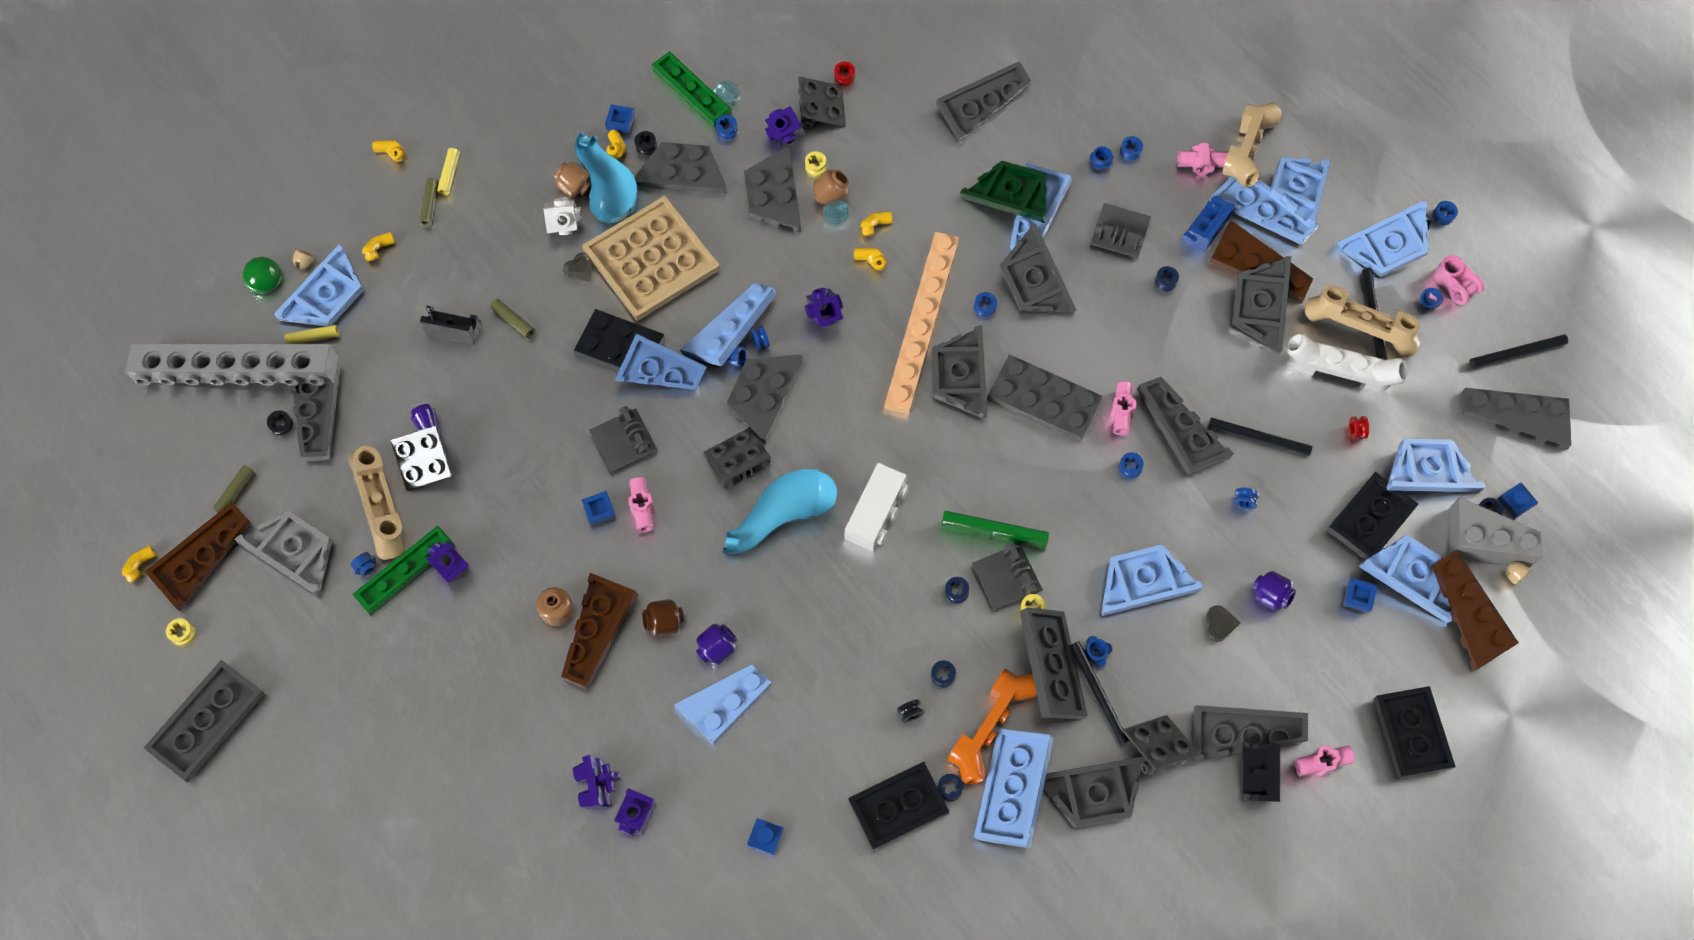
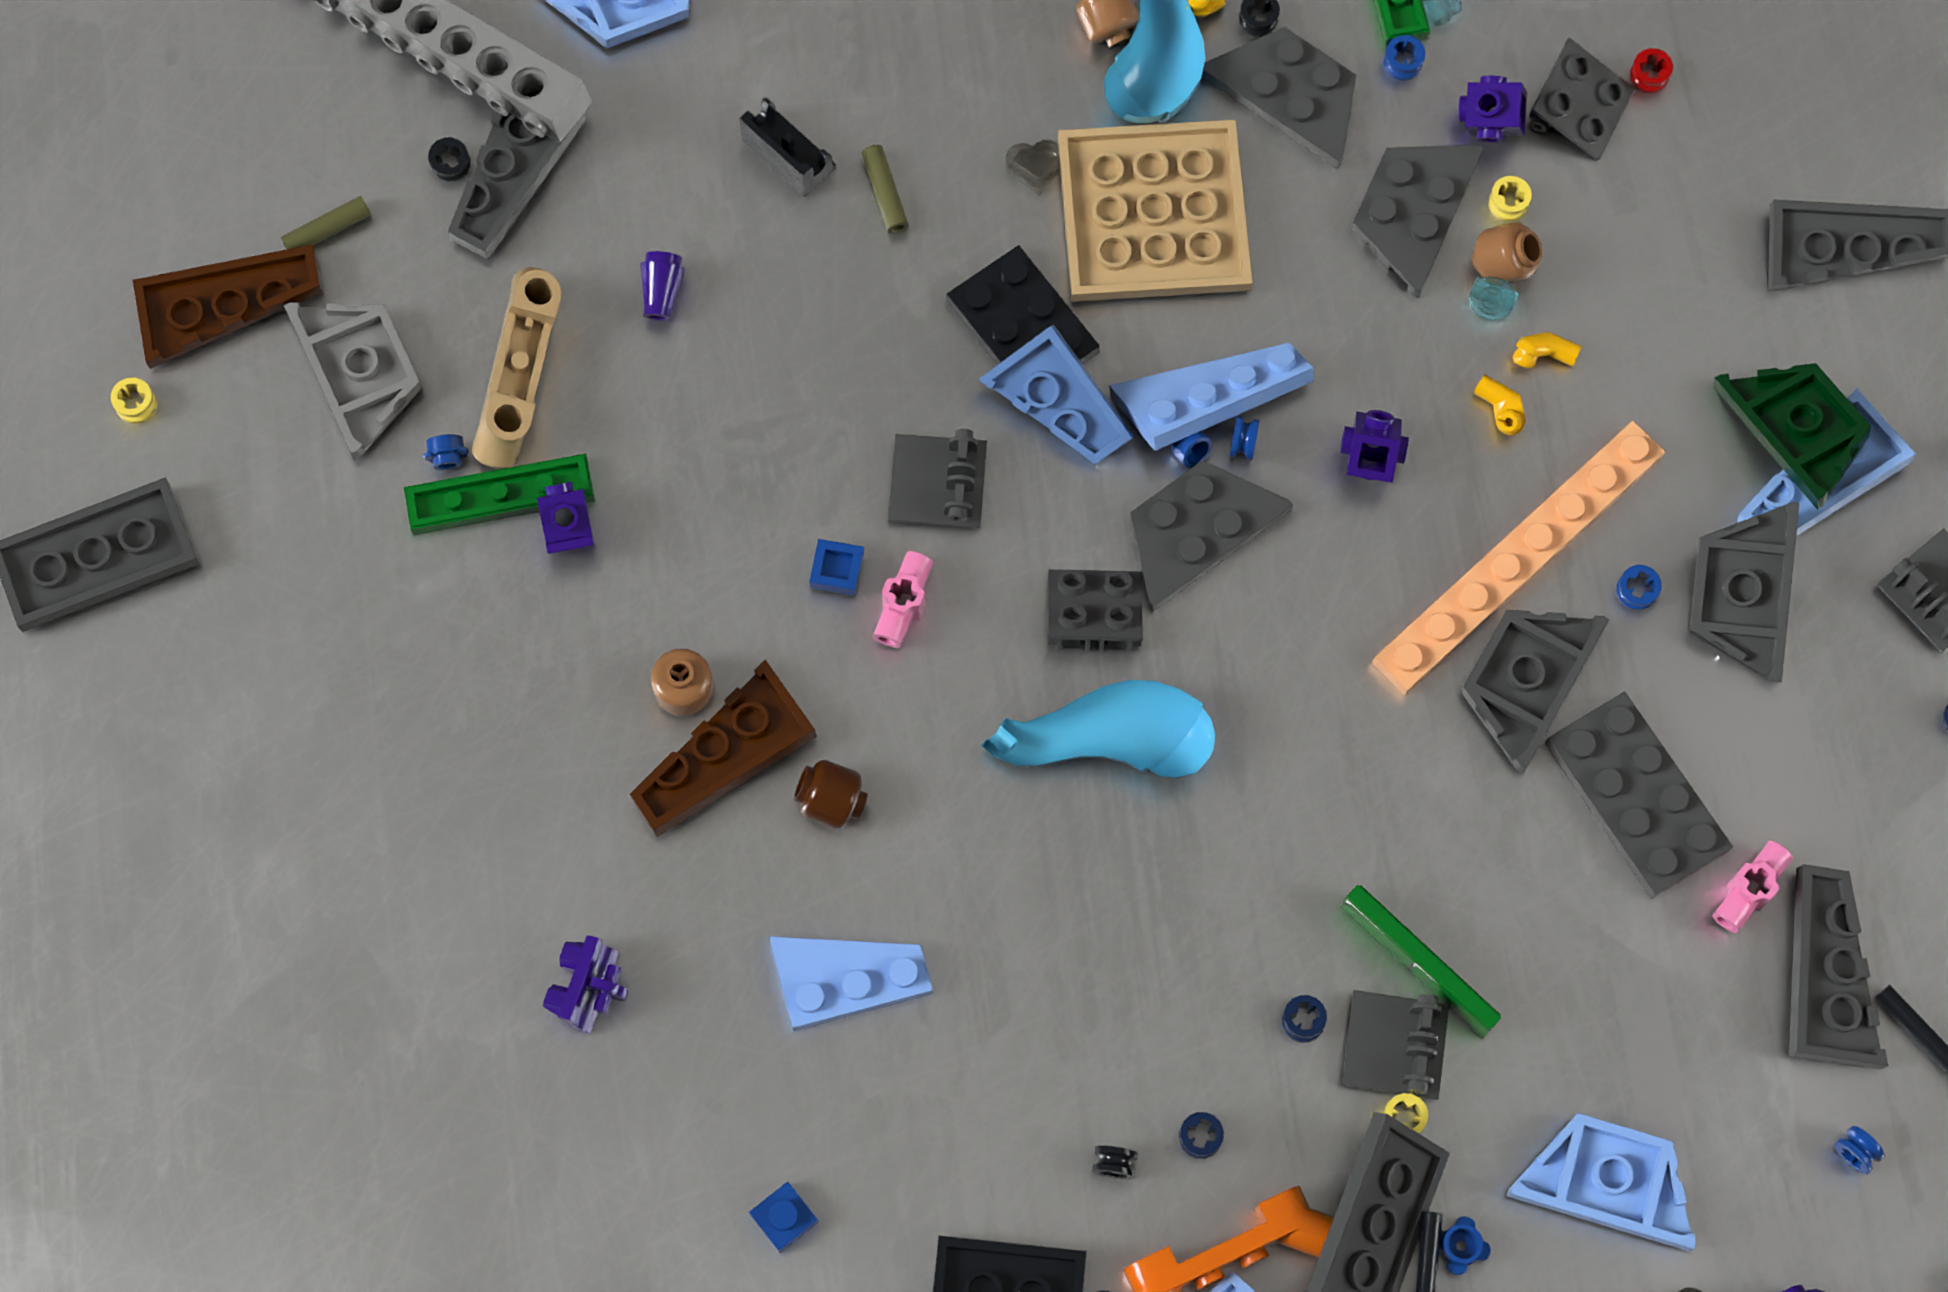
camera: 30 degrees right, 5 degrees up
yellow arm [121,545,157,582] -> none
light yellow piece [284,325,339,344] -> none
hinge [390,425,452,490] -> none
white brick [543,198,582,235] -> none
dark purple brick [614,788,657,837] -> none
dark purple head [696,624,737,664] -> none
white brick [844,463,909,551] -> none
blue bush [1119,452,1144,478] -> none

